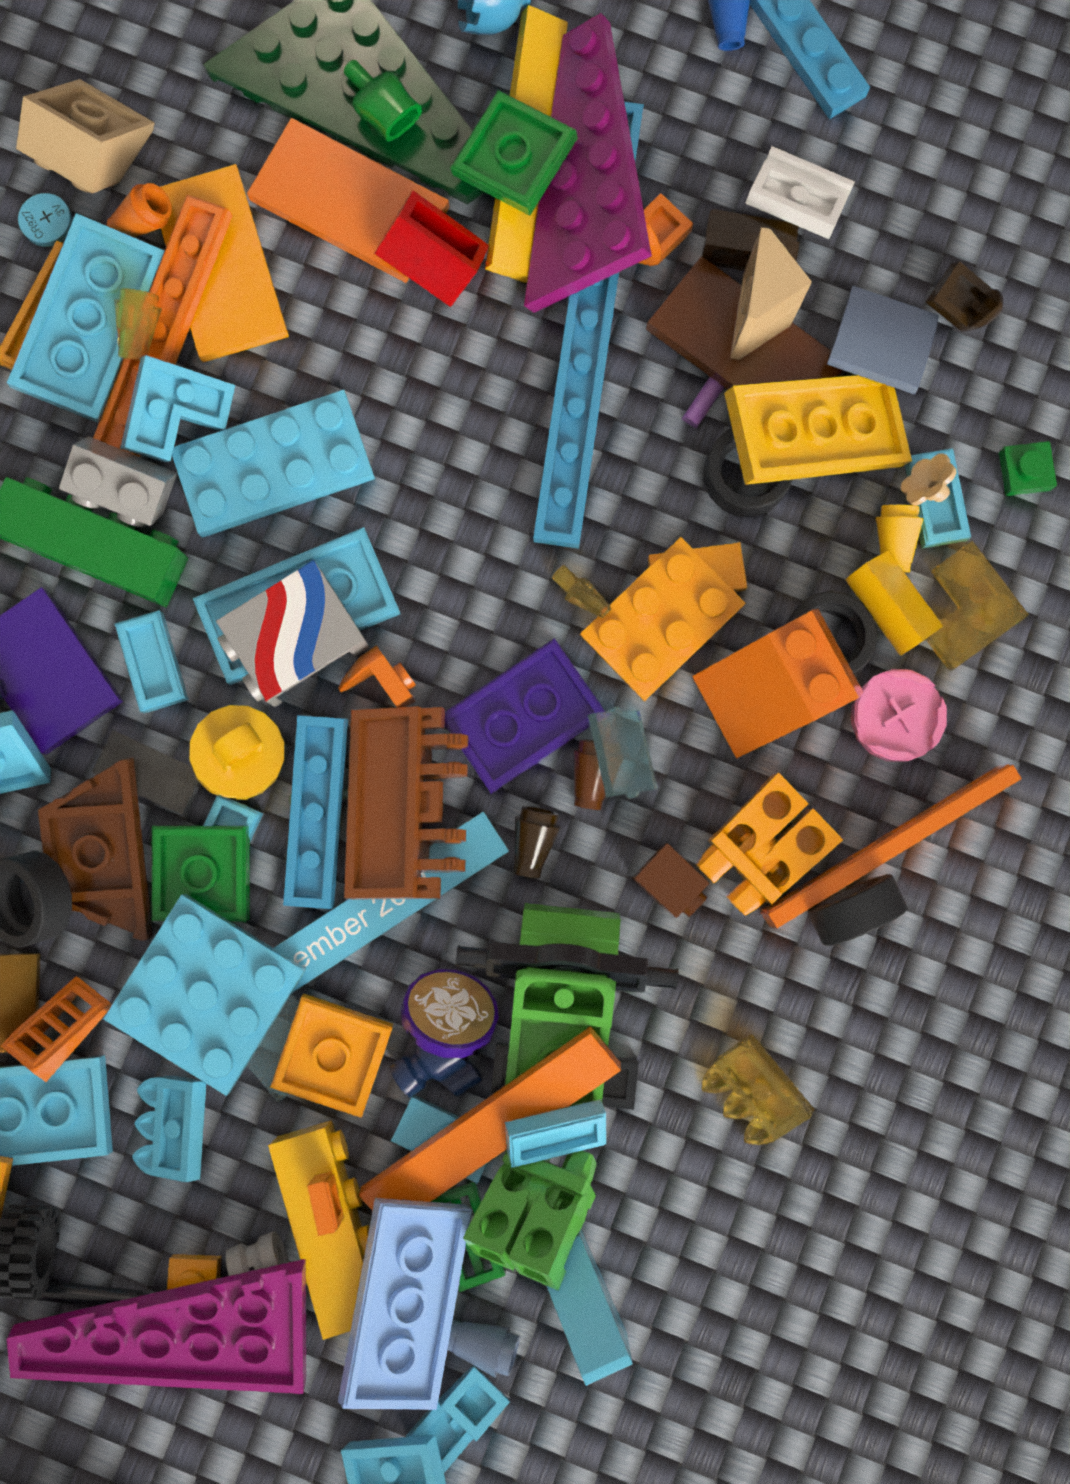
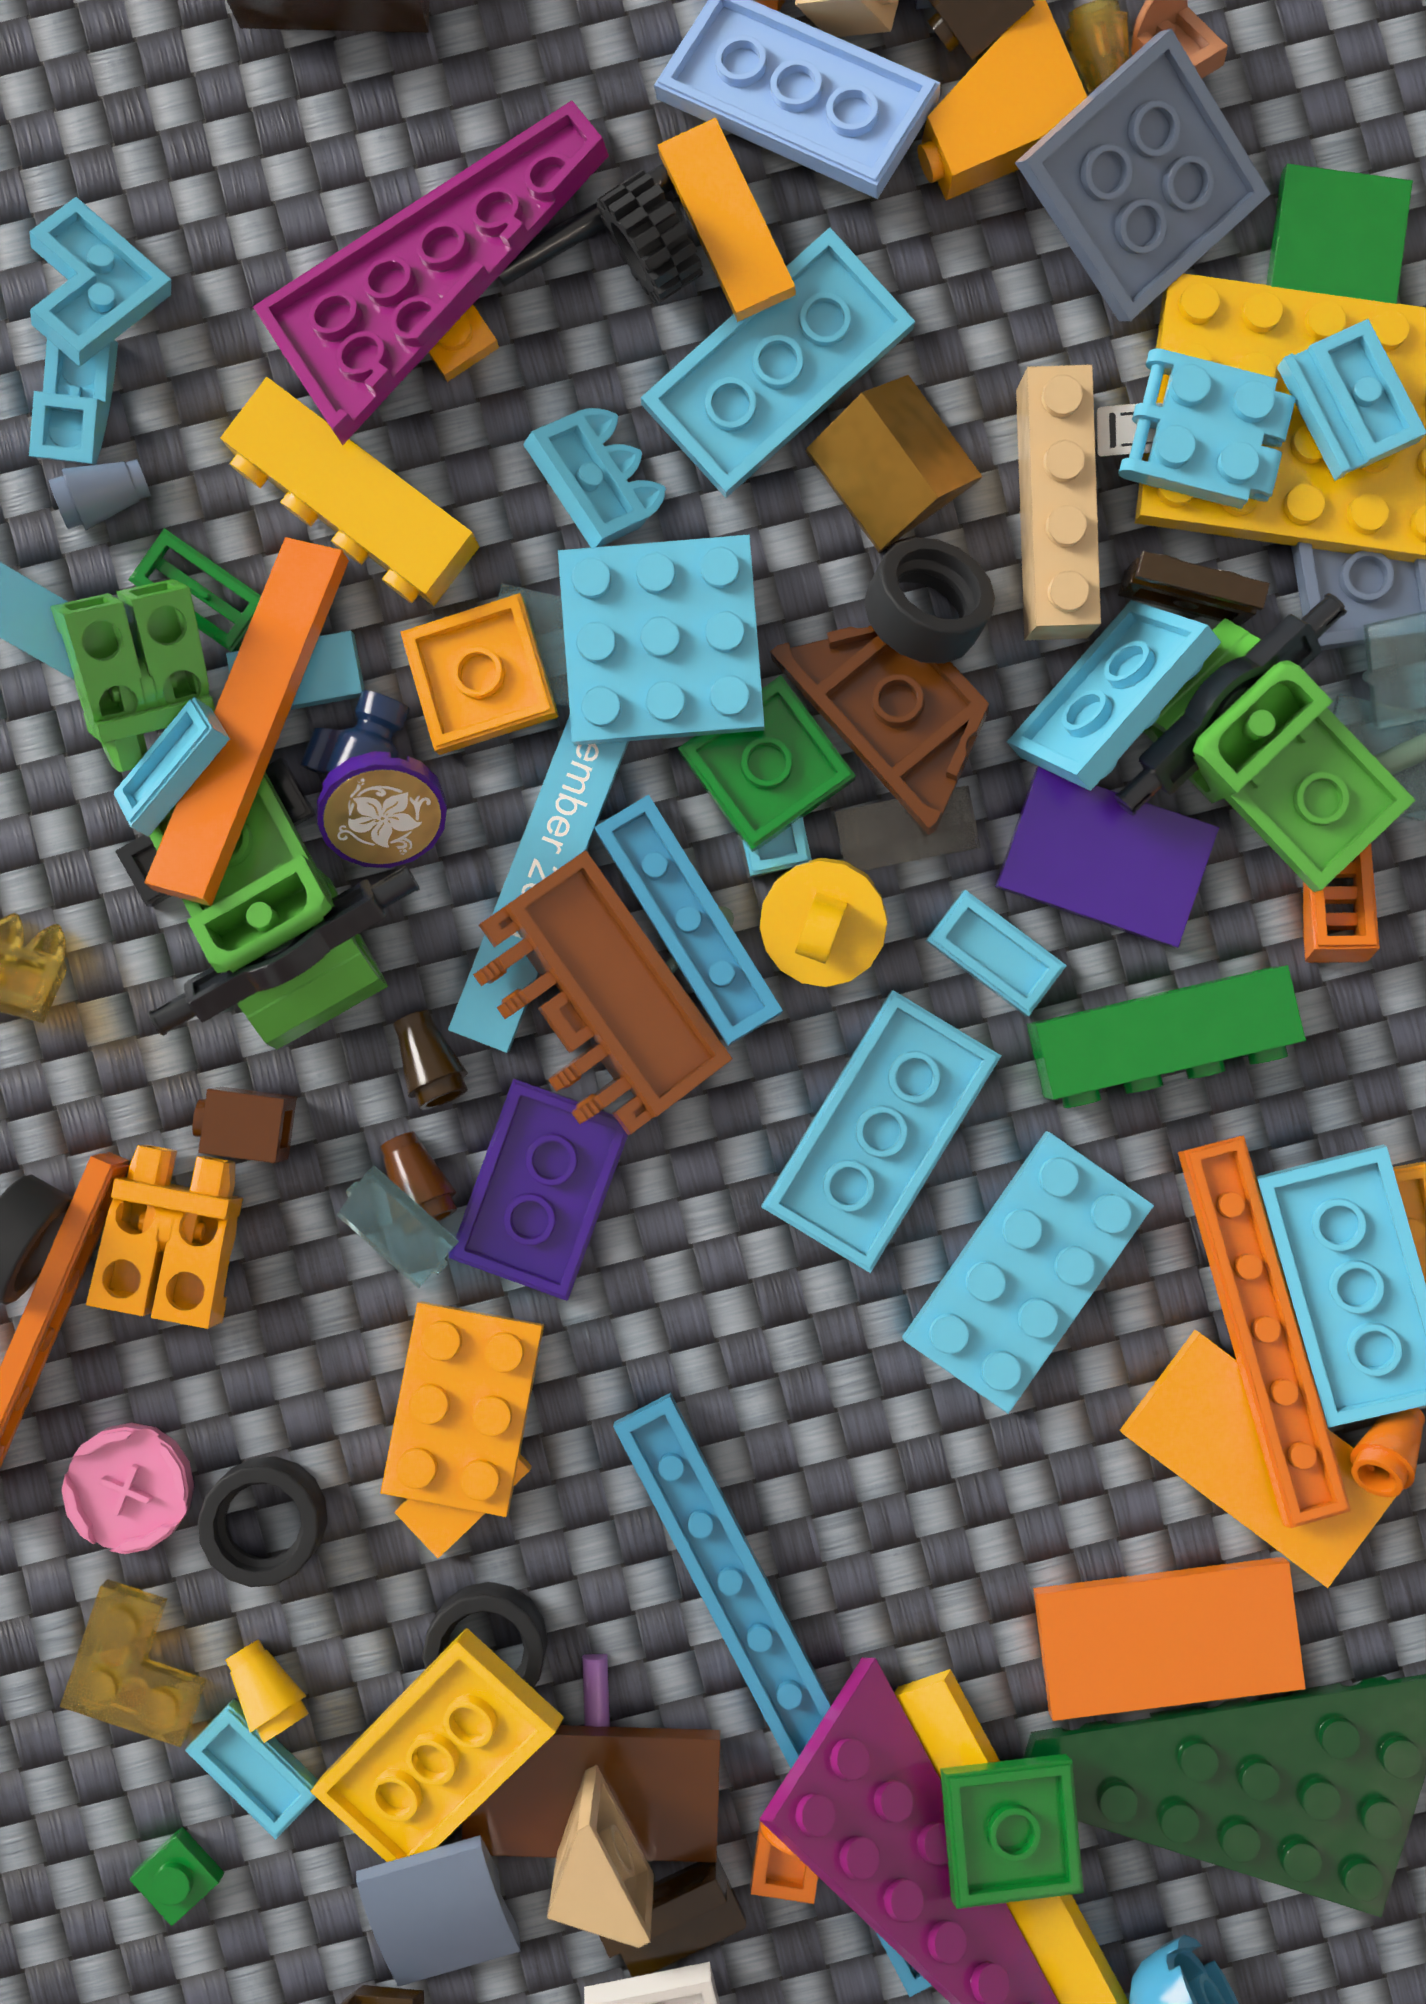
camera: 135 degrees right, 5 degrees up
orange slope [1,976,112,1082] -> none
light grey brick [59,436,177,527] -> none
clear yellow cone [114,288,162,361] -> none
medium azure plate [120,355,235,462] -> none
panel [216,560,370,707] -> none
light grey wheel [226,1231,289,1276] -> none
orange tile [307,1171,344,1236] -> none
orange plate [338,645,416,707] -> none
light blue tile [338,1198,472,1410] -> none
green piece [344,59,422,141] -> none
red brick [374,190,490,307] -> none
clear yellow bar [552,565,612,618] -> none
orange slope [692,608,864,758] -> none
yellow brick [845,550,943,656] -> none
tan plant [901,453,957,506] -> none

